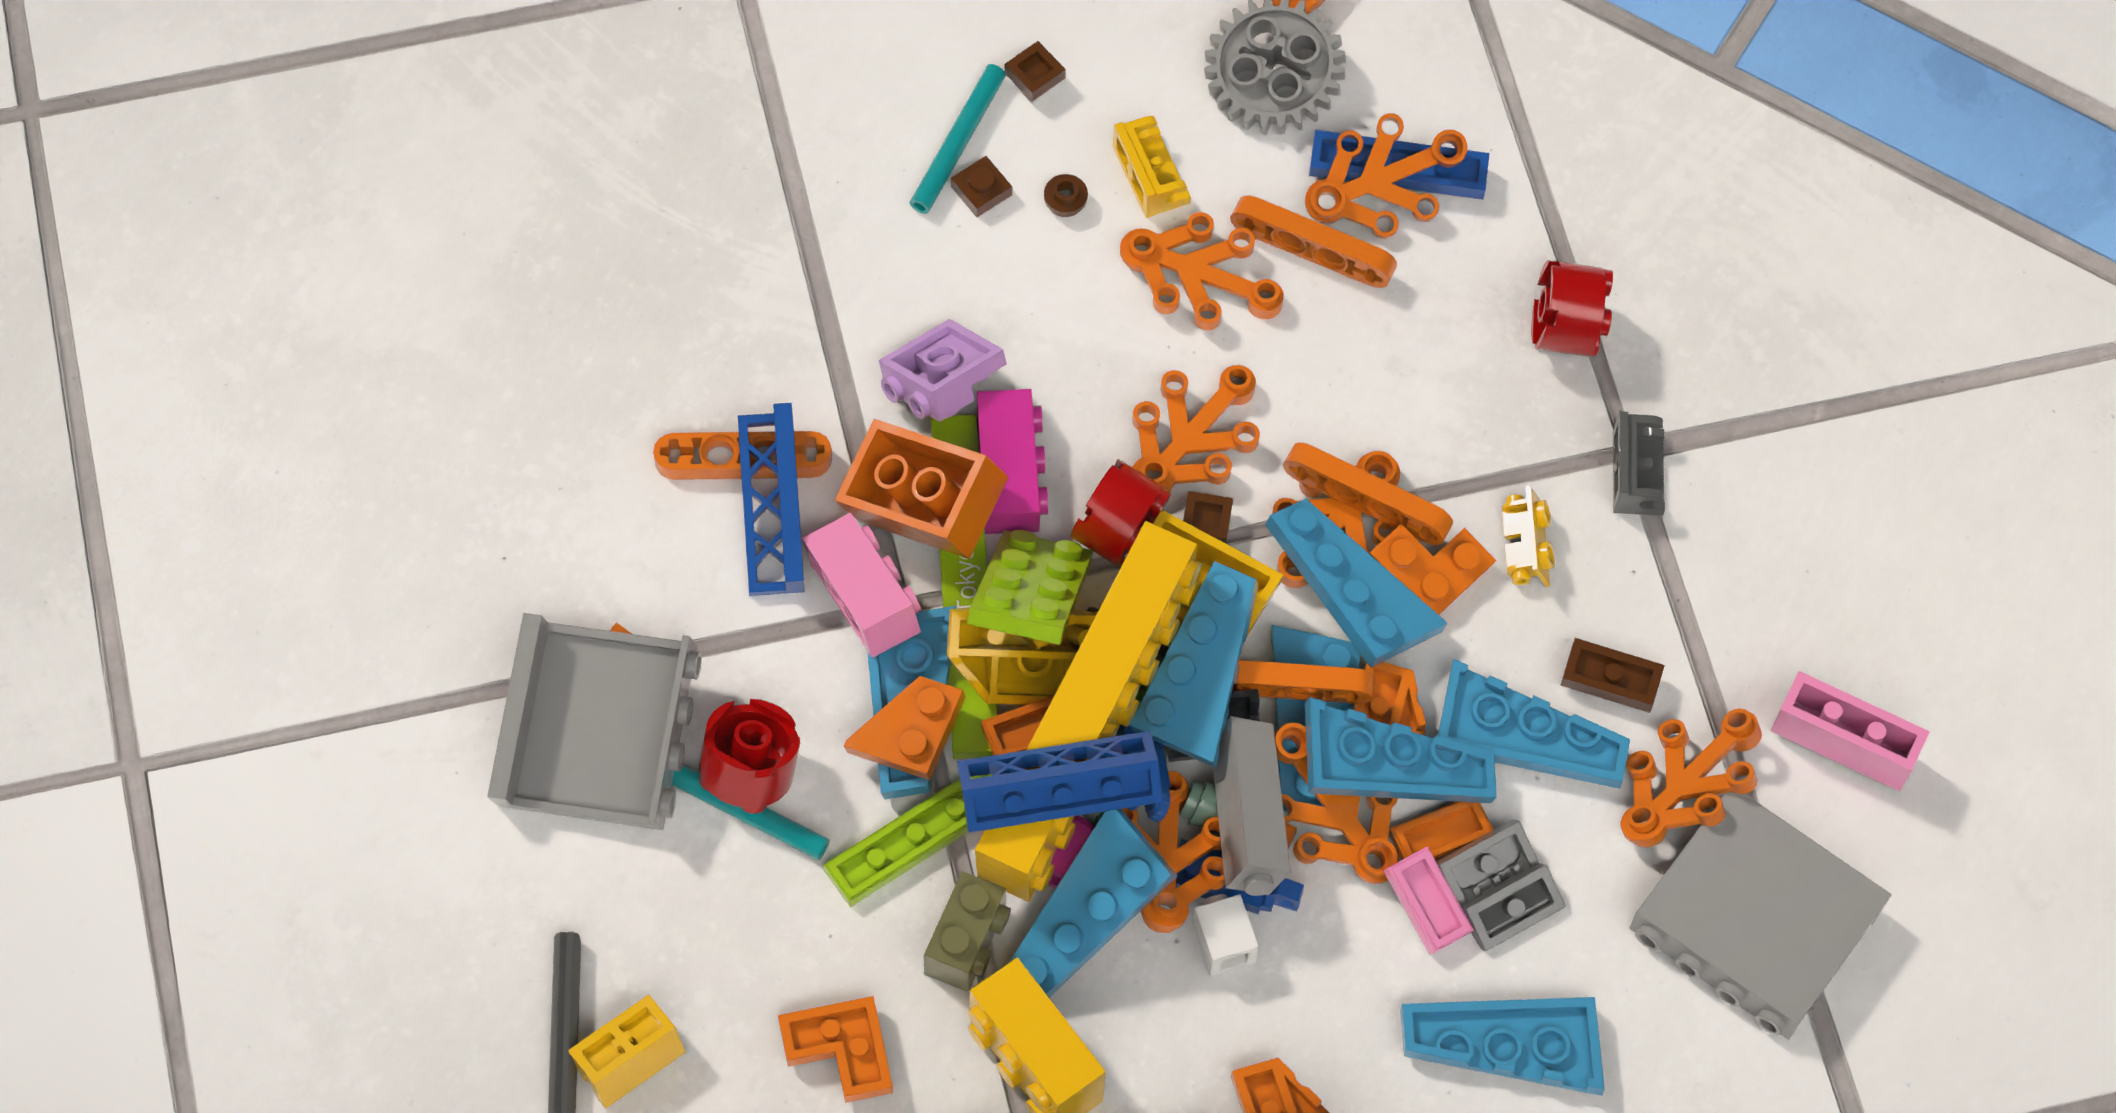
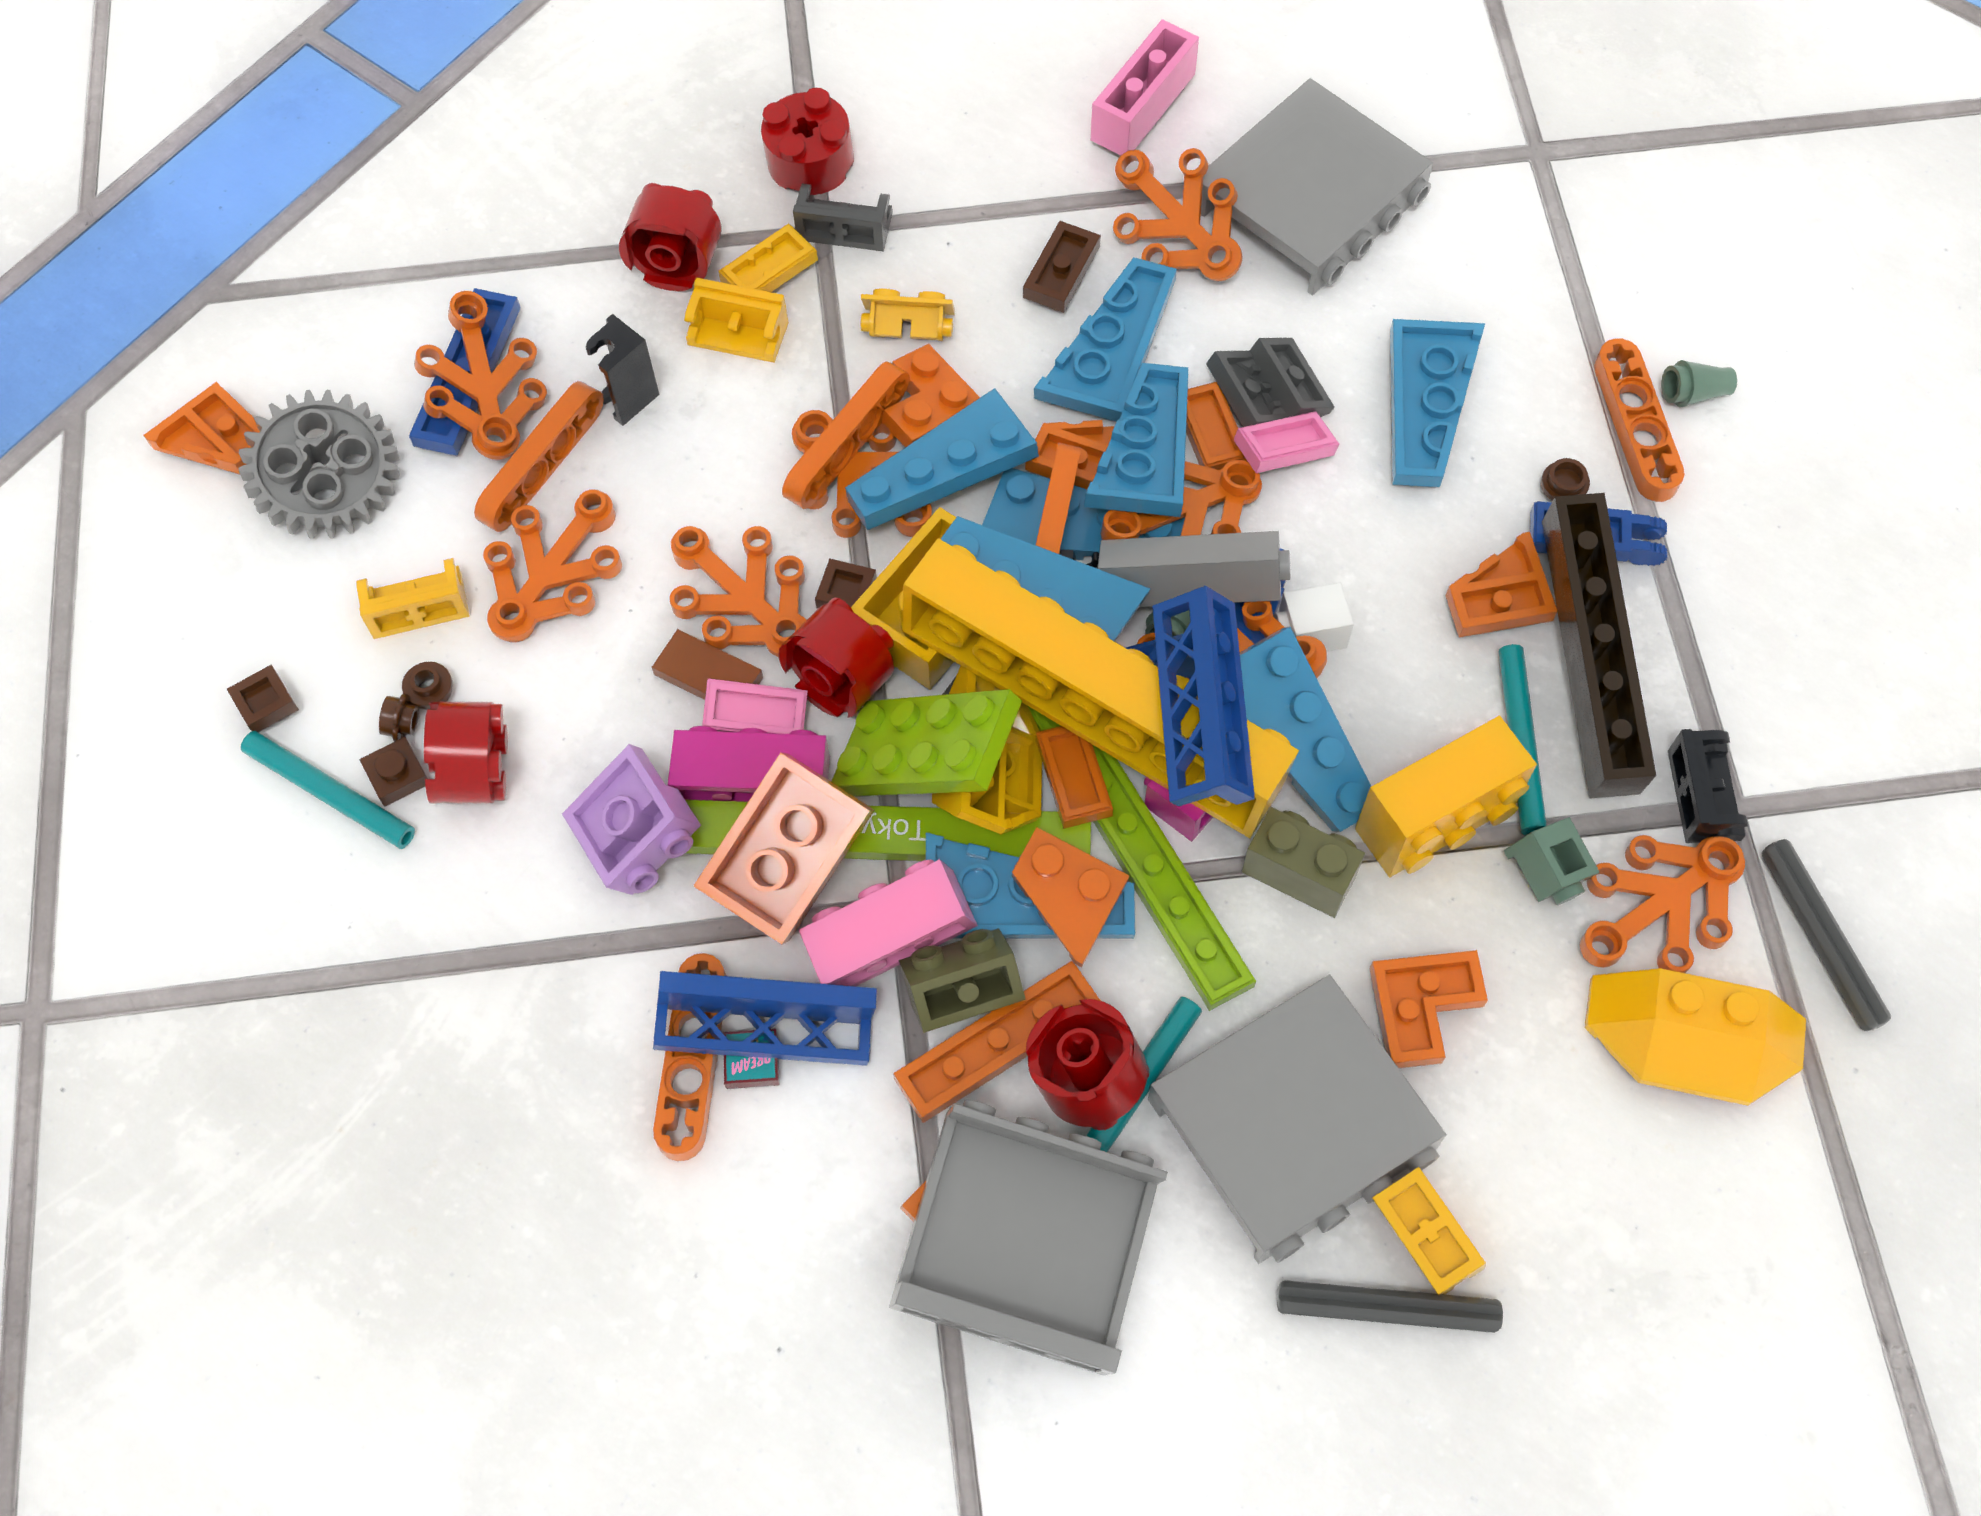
camera: 80 degrees left, 0 degrees up
none -> reddish brown plate [379,693,419,742]
none -> red brick [424,702,508,804]
none -> black hinge [586,314,660,426]
none -> dark orange tile [652,629,763,700]
none -> yellow hinge [684,277,789,363]
none -> bright pink tile [702,679,808,734]
none -> yellow plate [718,223,818,292]
none -> tile [723,1028,780,1089]
none -> red brick [761,87,854,195]
none -> orange plate [893,961,1101,1123]
none -> olive brick [899,928,1026,1033]
none -> light grey panel [1148,974,1447,1264]

